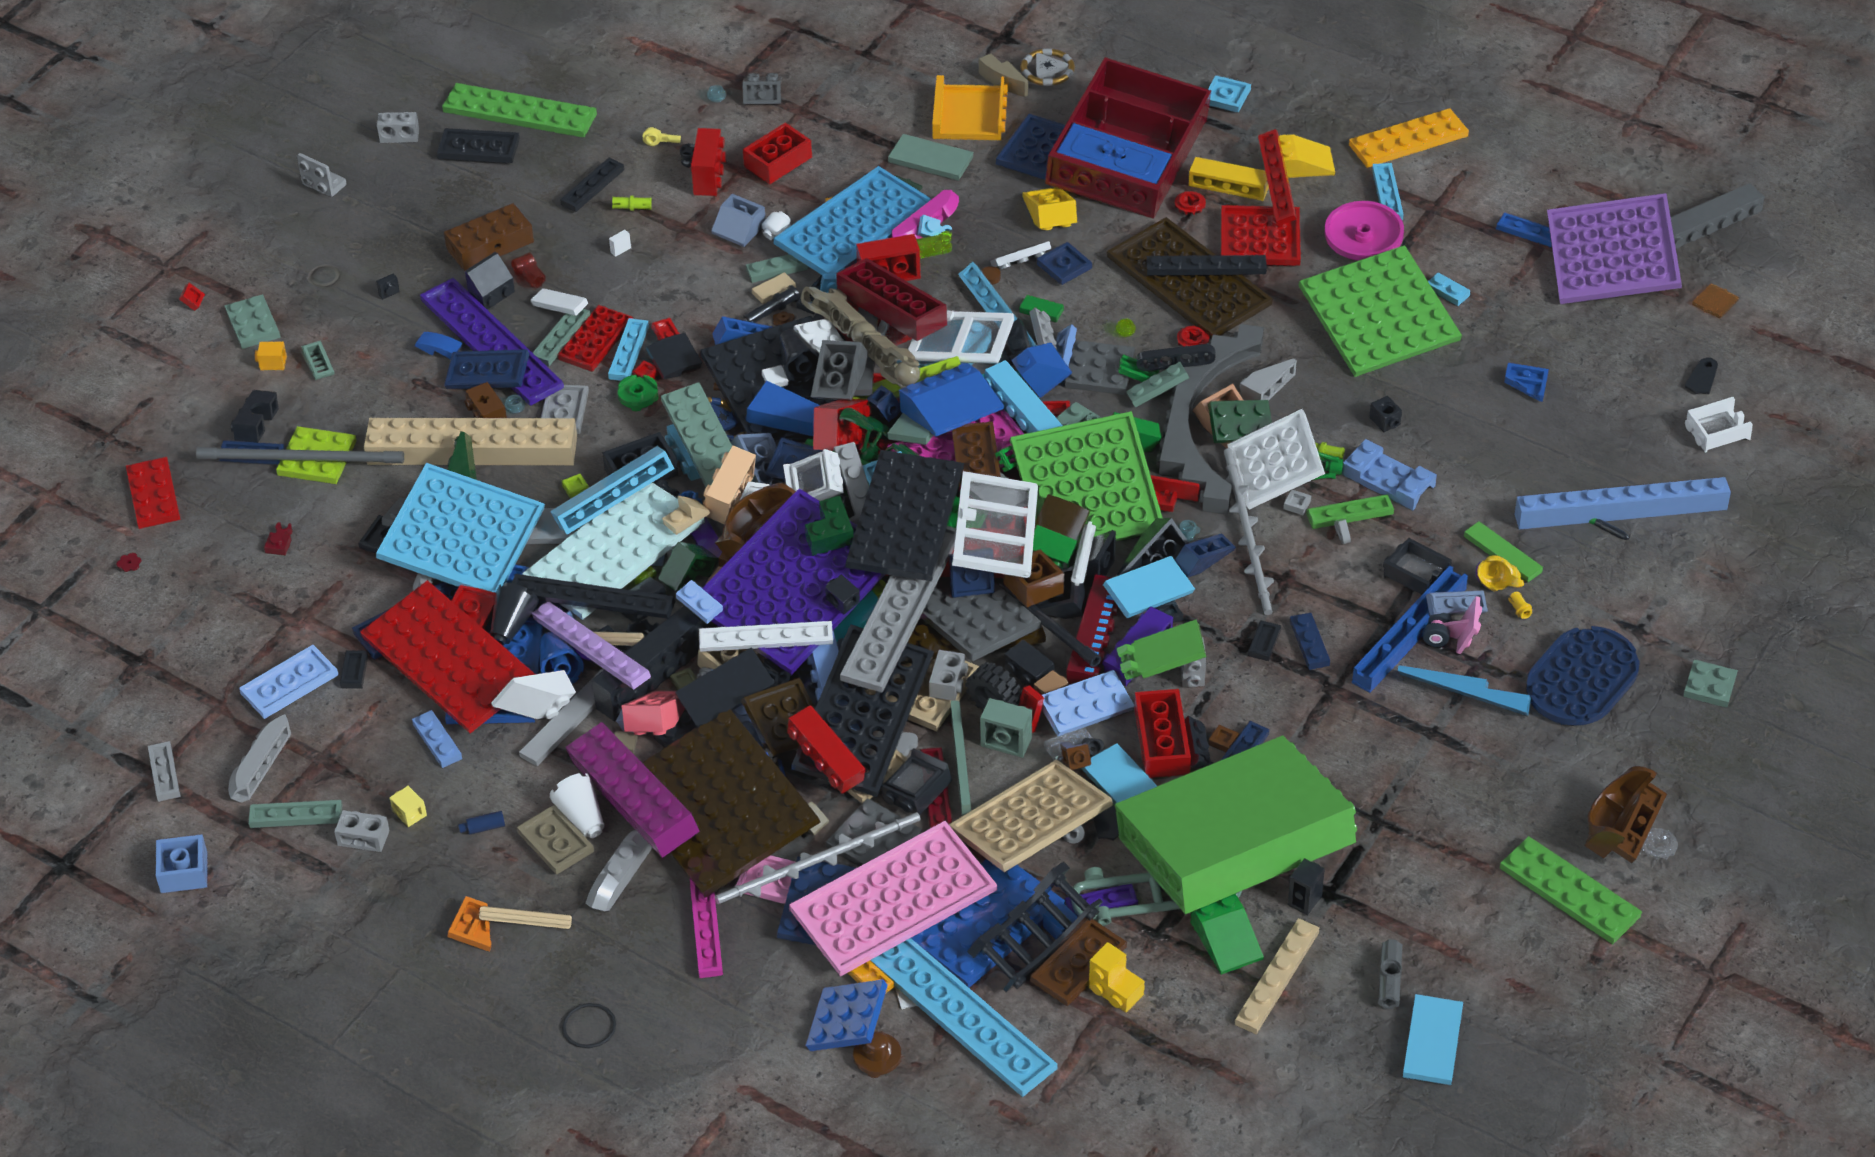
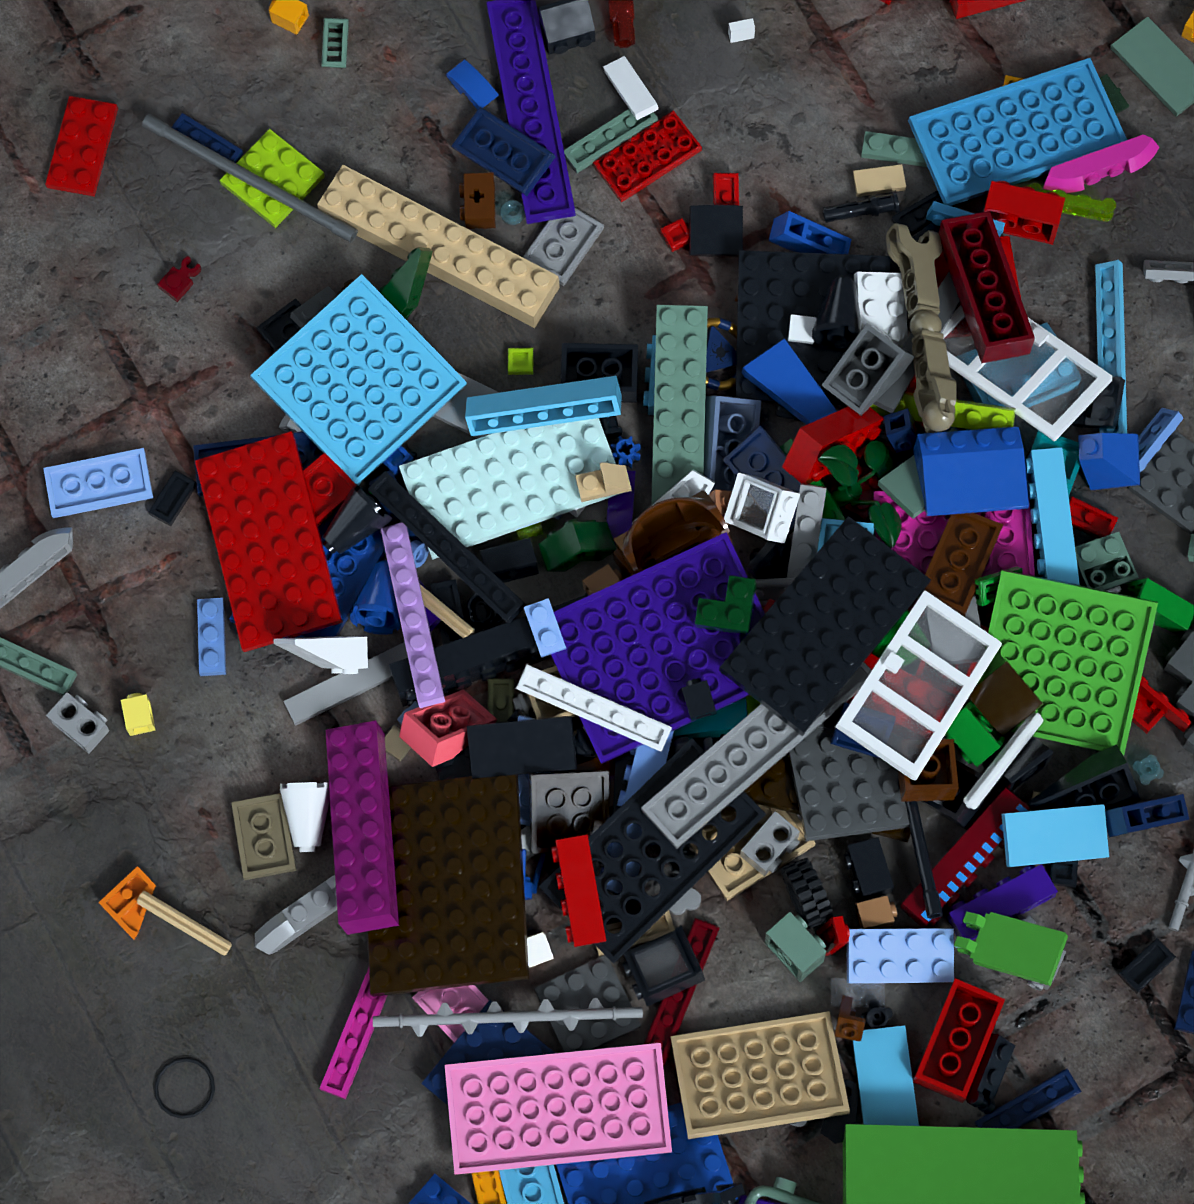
camera: 30 degrees right, 25 degrees up
dark red plant [116,553,142,572] -> none
black arch [231,390,279,443] -> none
dark blue cylinder [458,811,505,835] -> none
medium azure plate [608,318,649,381] -> none
green plate [617,375,658,412] -> none
light nougat brick [703,446,756,524] -> none
sand blue slope [712,194,766,247] -> none
white head [762,211,791,240] -> none
reddish brown plant [773,311,795,326] -> none
medium azure plate [917,215,952,242] -> none
sand green tile [951,700,971,816] -> none
reddish brown tile [981,266,1001,285] -> none
green tile [1019,295,1064,323] -> none
light grey plate [1029,307,1057,350] -> none
reddish brown tile [1208,725,1239,753] -> none

